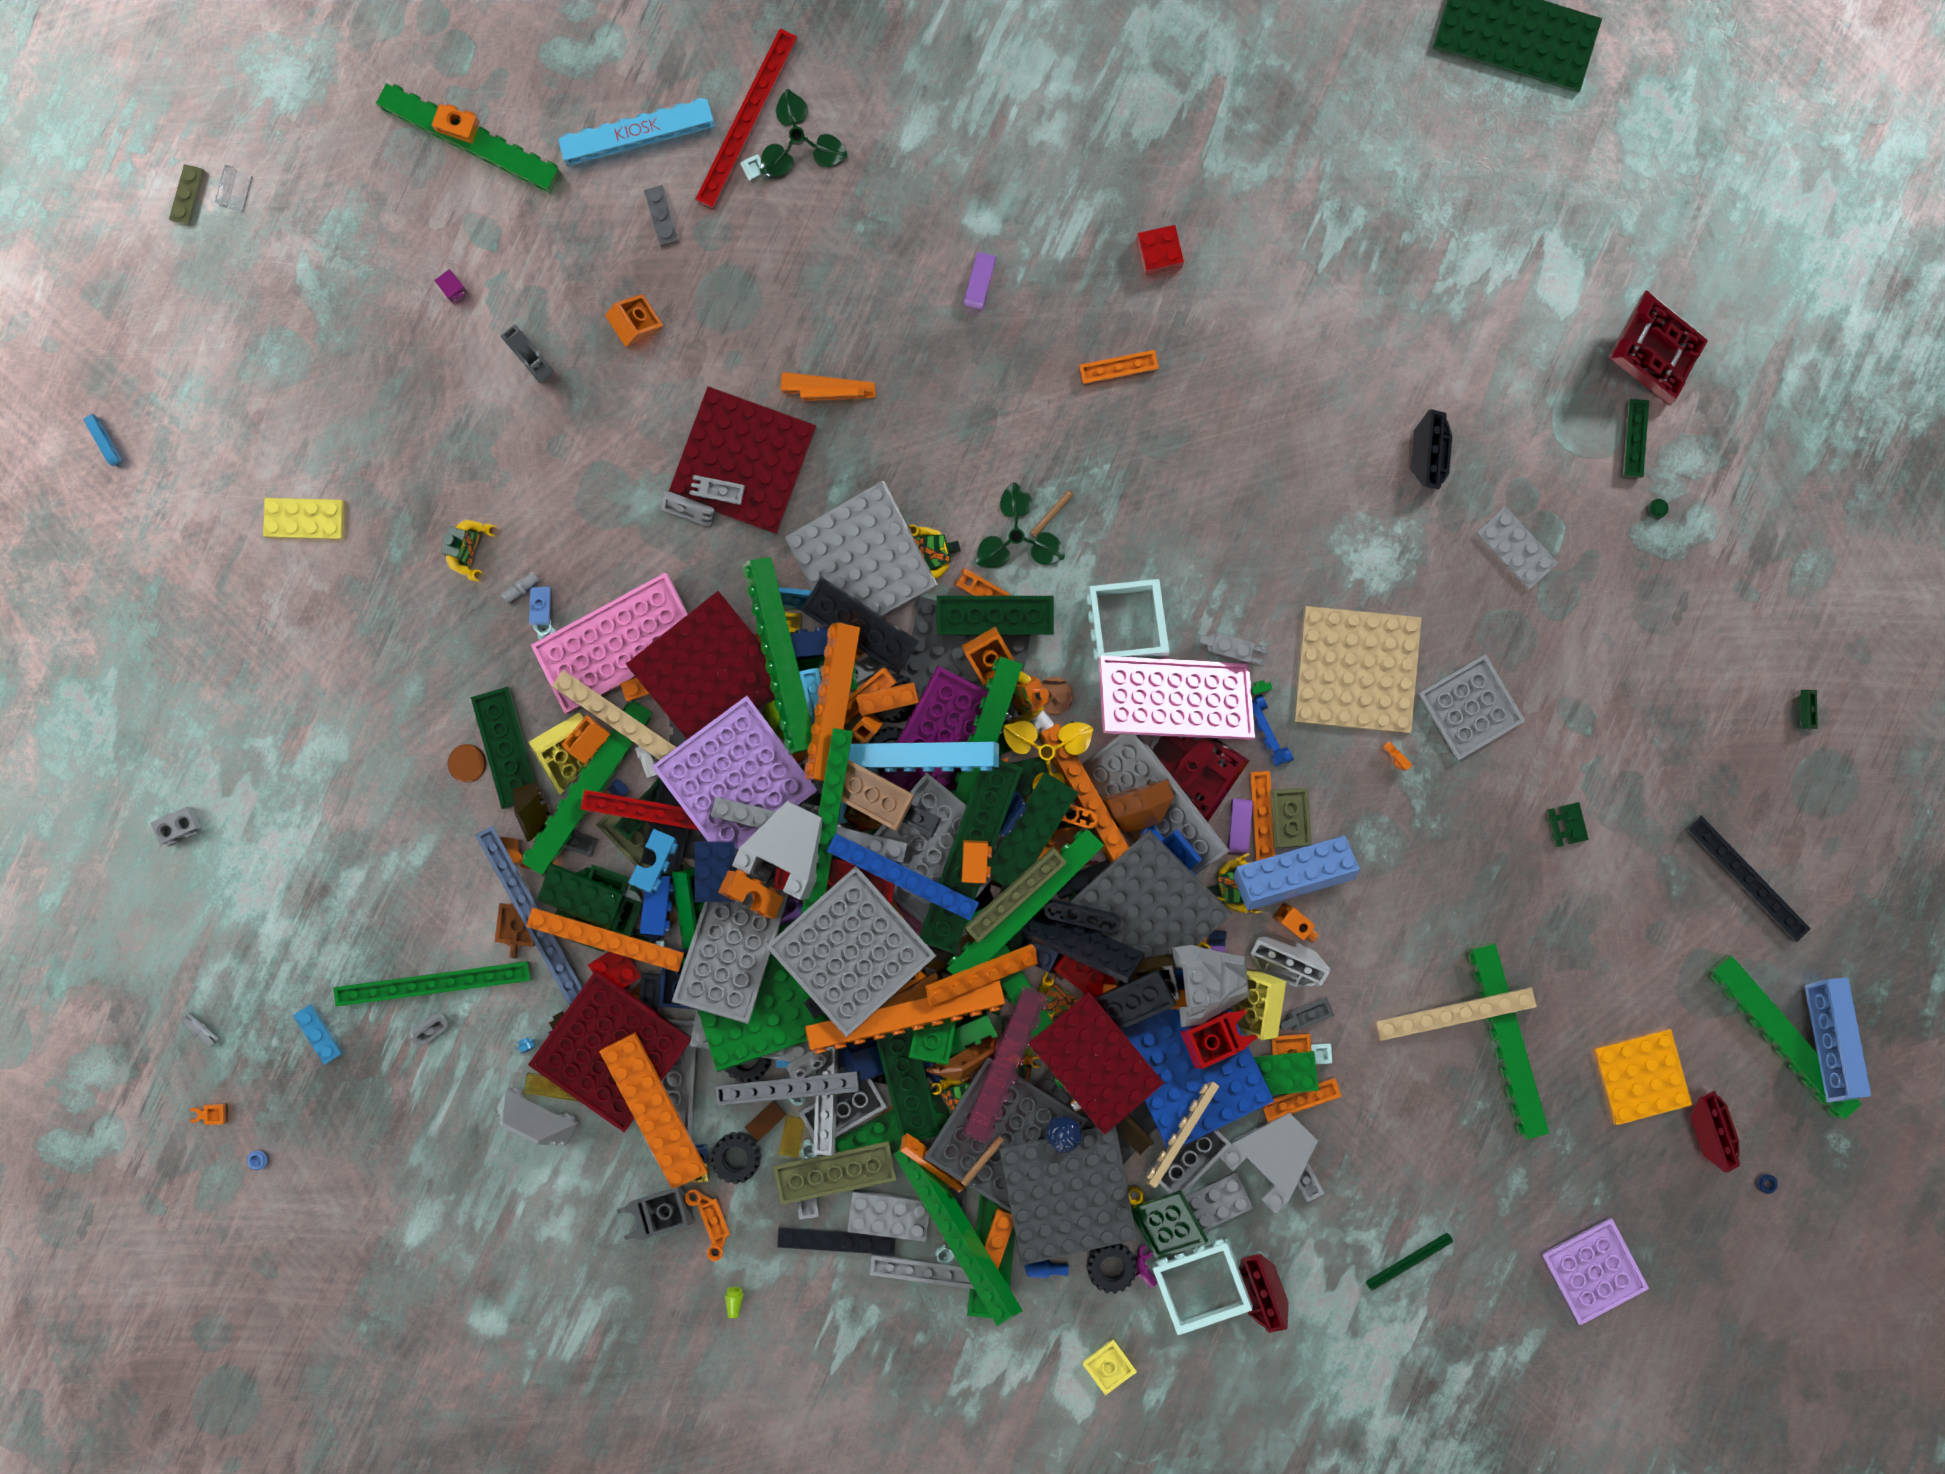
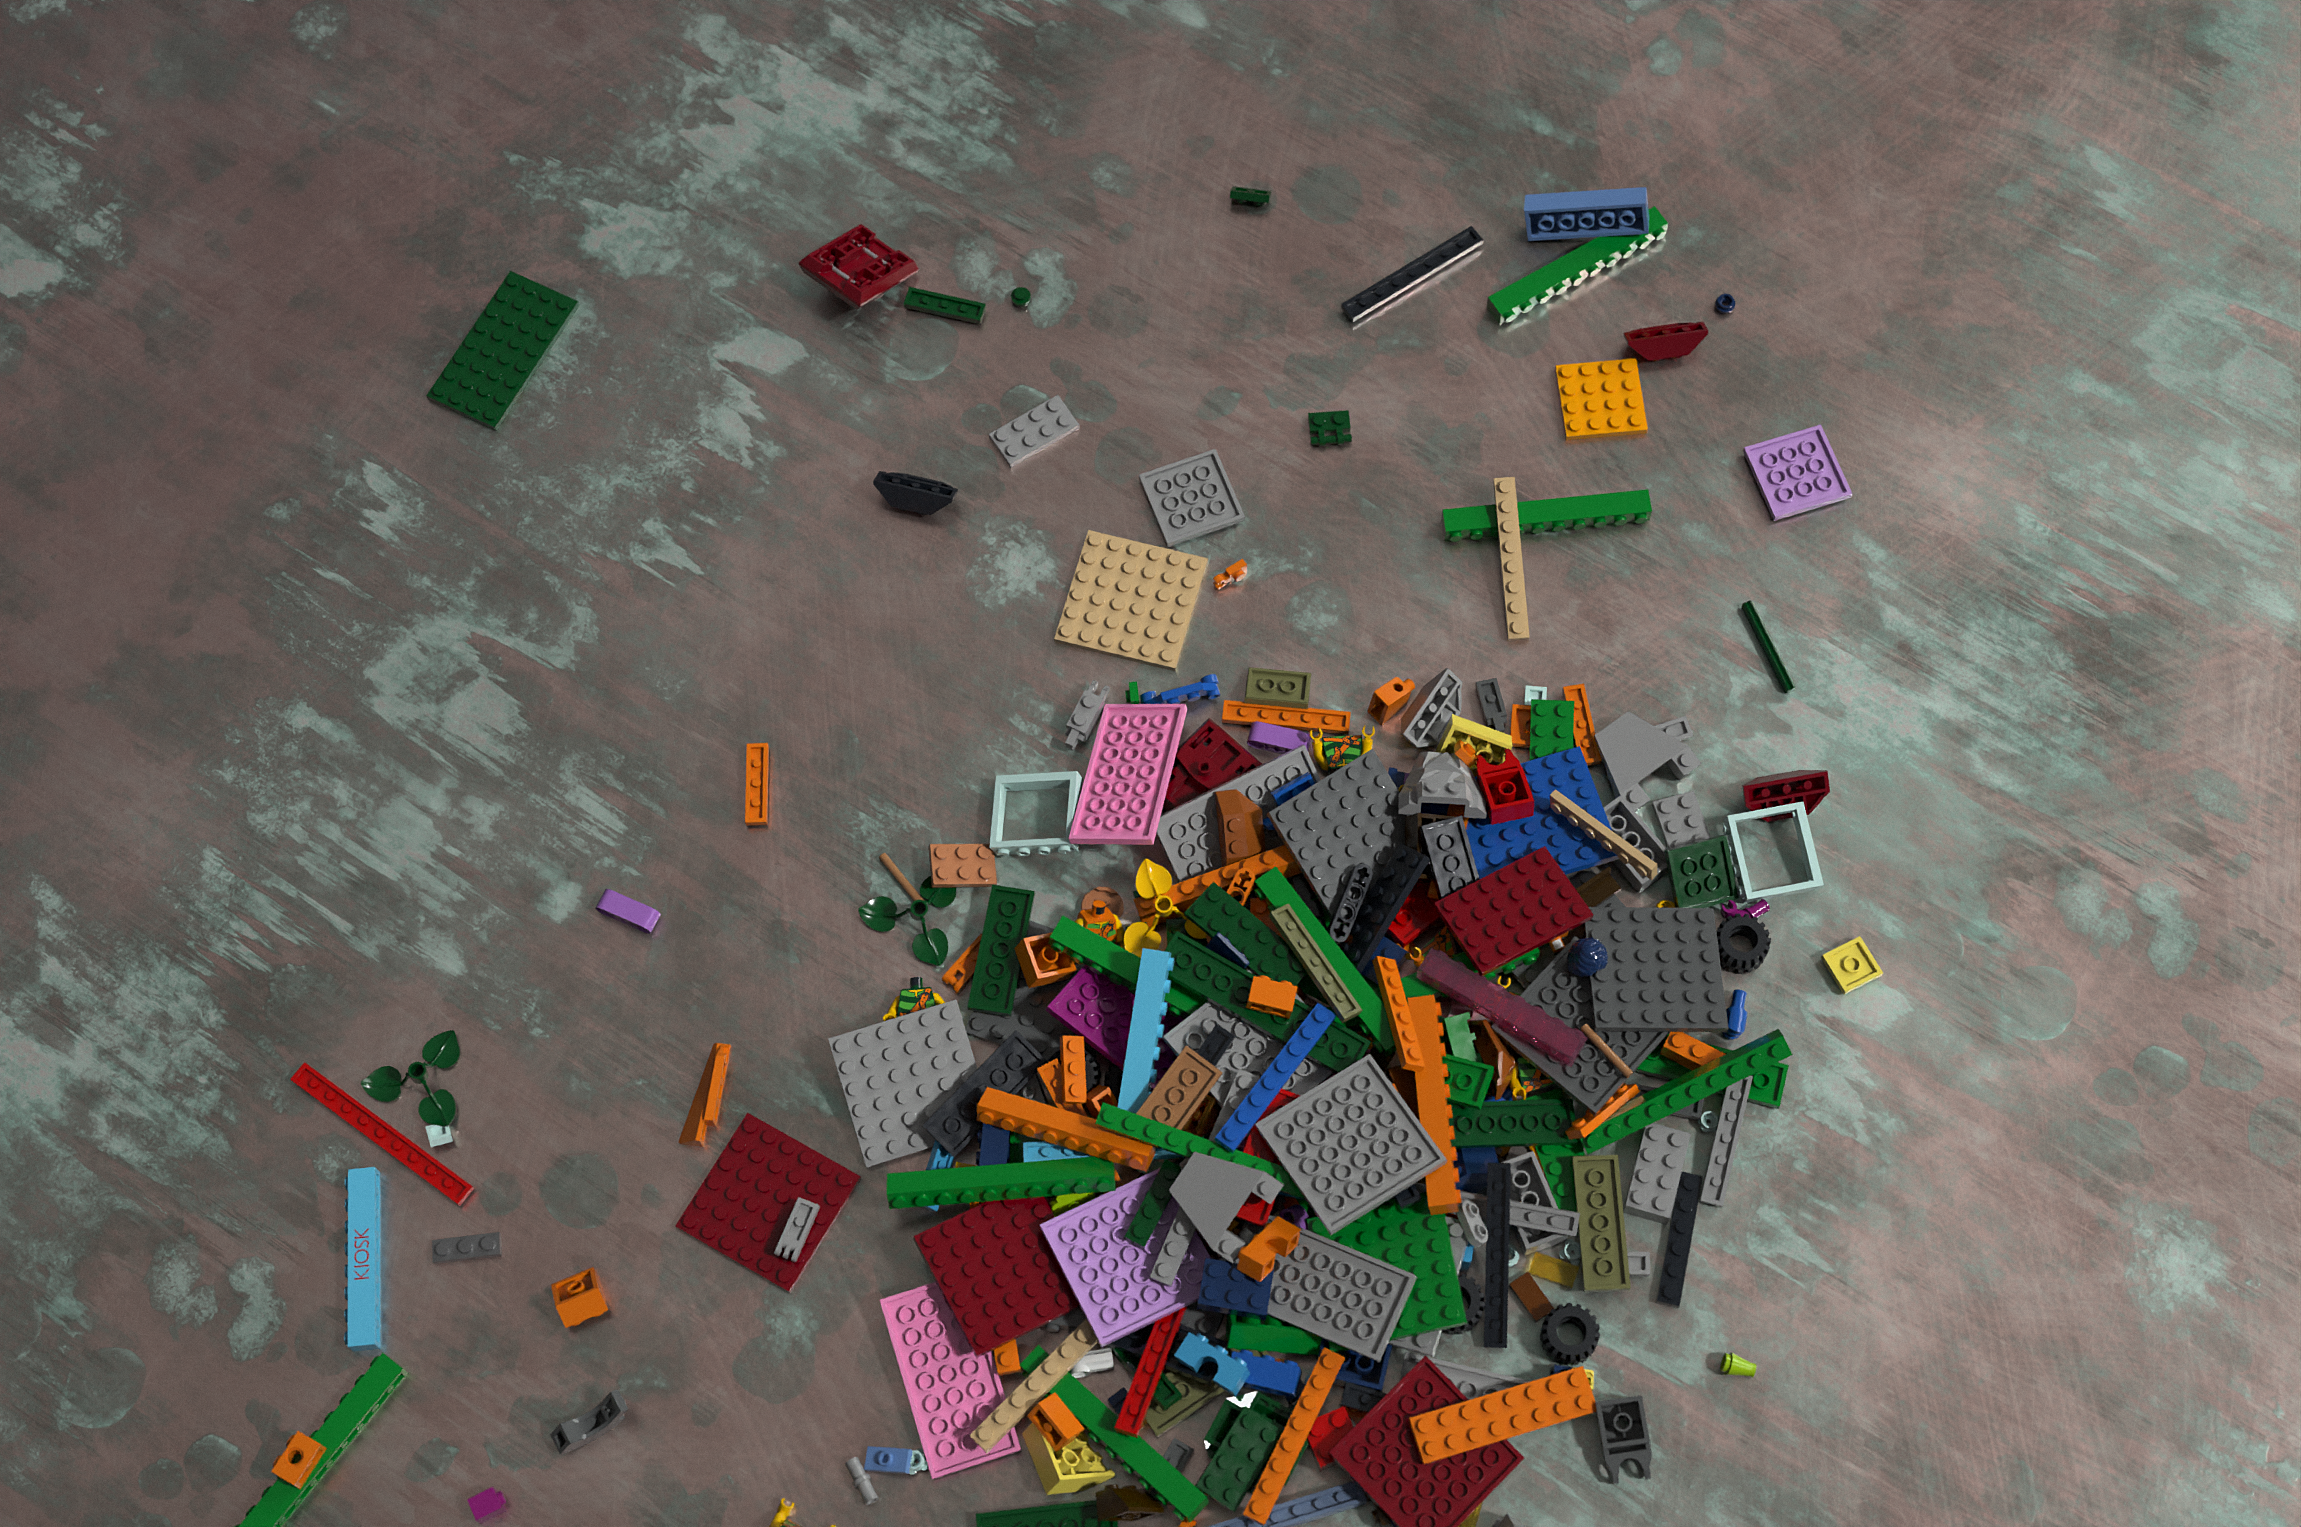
camera: 75 degrees left, 20 degrees down
light grey hinge [661,491,714,526] -> none
orange plate [685,1189,731,1261] -> none
red brick [1136,225,1184,276] -> none
medium blue brick [1233,836,1360,911] -> none
none -> nougat plate [928,844,997,887]
none -> dark green plate [1124,1159,1182,1250]
none -> orange plate [1454,740,1476,768]

